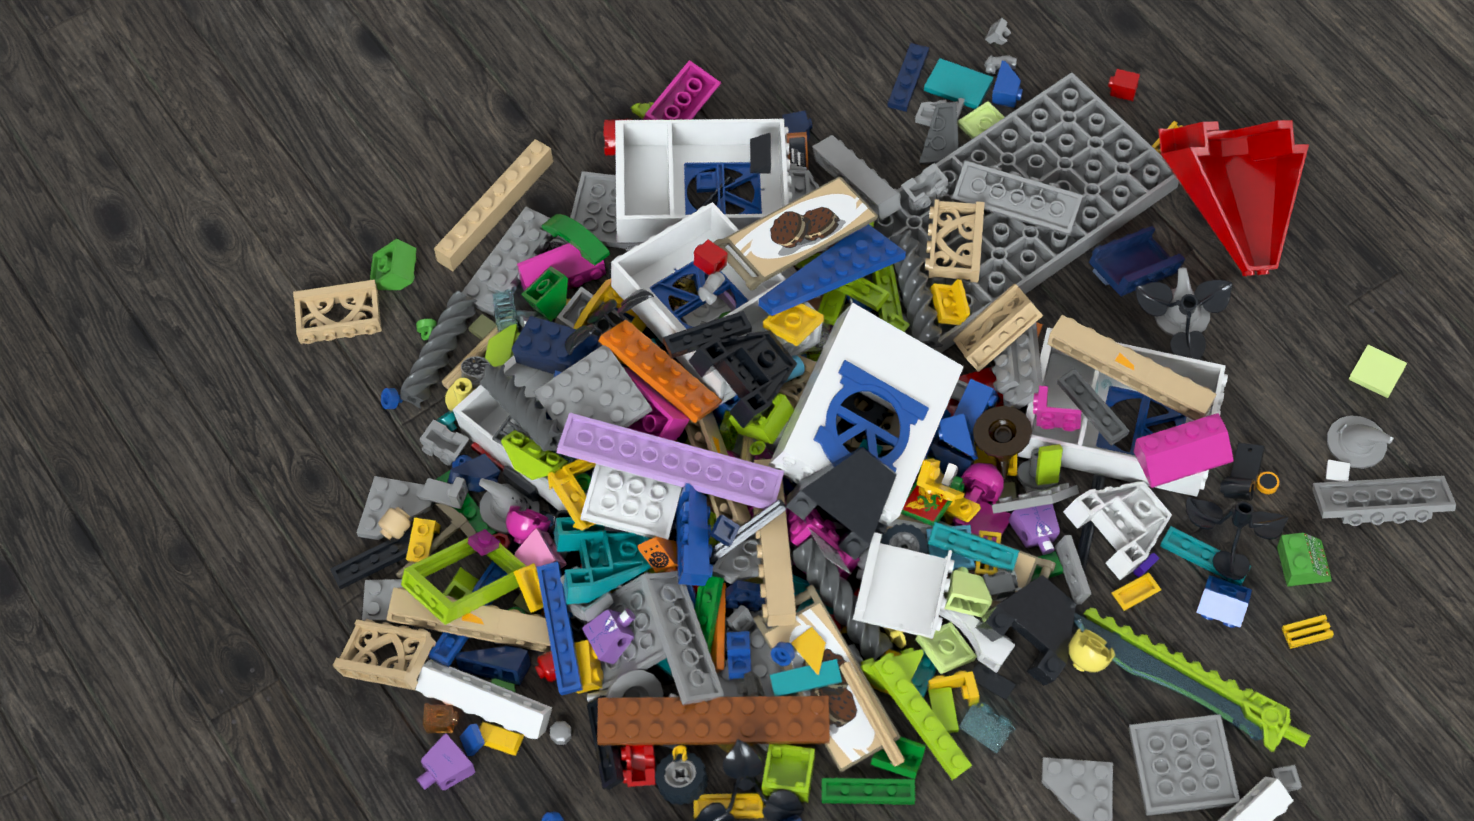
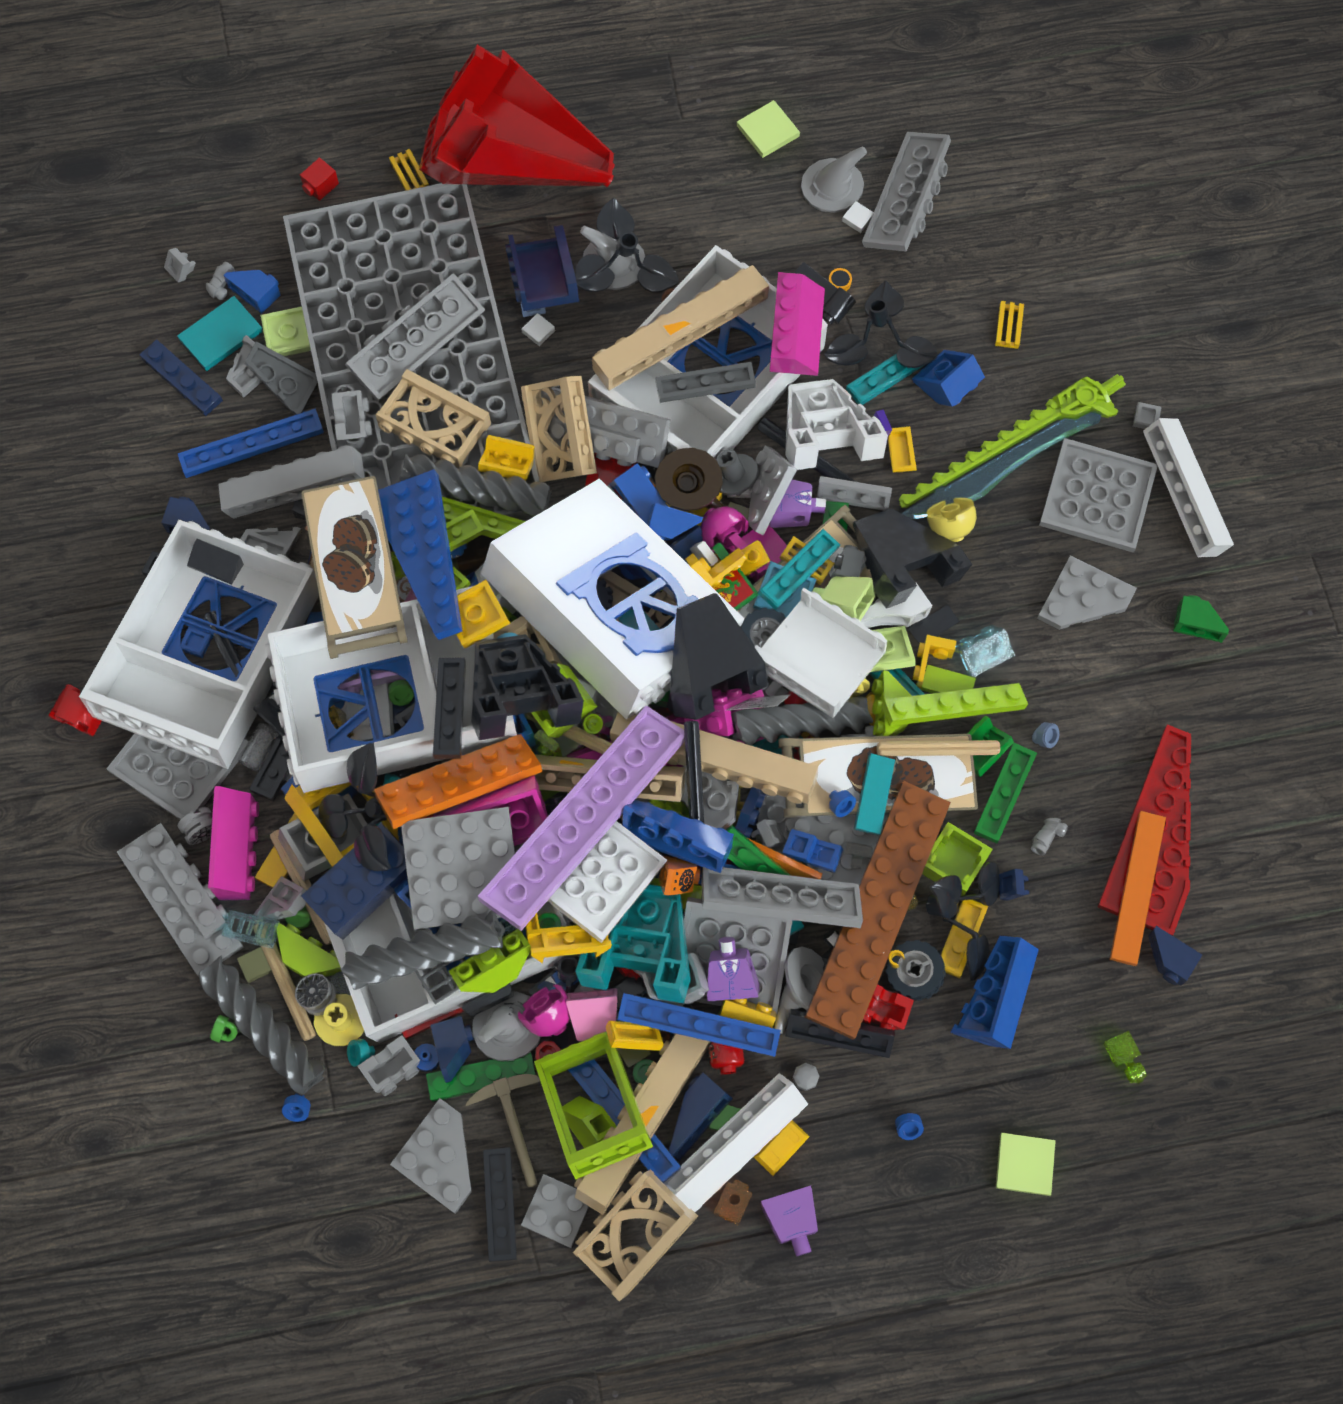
camera: 70 degrees left, 10 degrees up
tan fence [293,280,382,344] -> none
bright green slope [370,239,416,290] -> none
tan head [378,507,411,540] -> none
yellow bracket [406,518,441,562] -> none
light grey bracket [421,477,468,509] -> none
tan brick [434,139,553,271] -> none
blue tile [459,724,485,756] -> none
magenta plate [467,529,500,556] -> none
green slope [521,266,568,322] -> none
green slope [541,214,610,266] -> none
lime tile [631,102,654,119] -> none
dark pink slope [643,60,721,120] -> none
red brick [694,239,728,275] -> none
light grey arm [698,271,725,305] -> none
dark blue tile [710,514,740,547] -> none
slope [786,132,809,170] -> none
yellow sticker [791,627,826,676] -> none
lime tile [888,312,910,332] -> none
dark pink bracket [1033,386,1082,431] -> none
lime tile [1035,444,1063,485] -> none
bright green slope [1277,533,1332,587] -> none
none -> blue plate [178,408,324,478]
none -> white tile [522,313,555,346]
none -> sand blue tile [1032,722,1059,748]

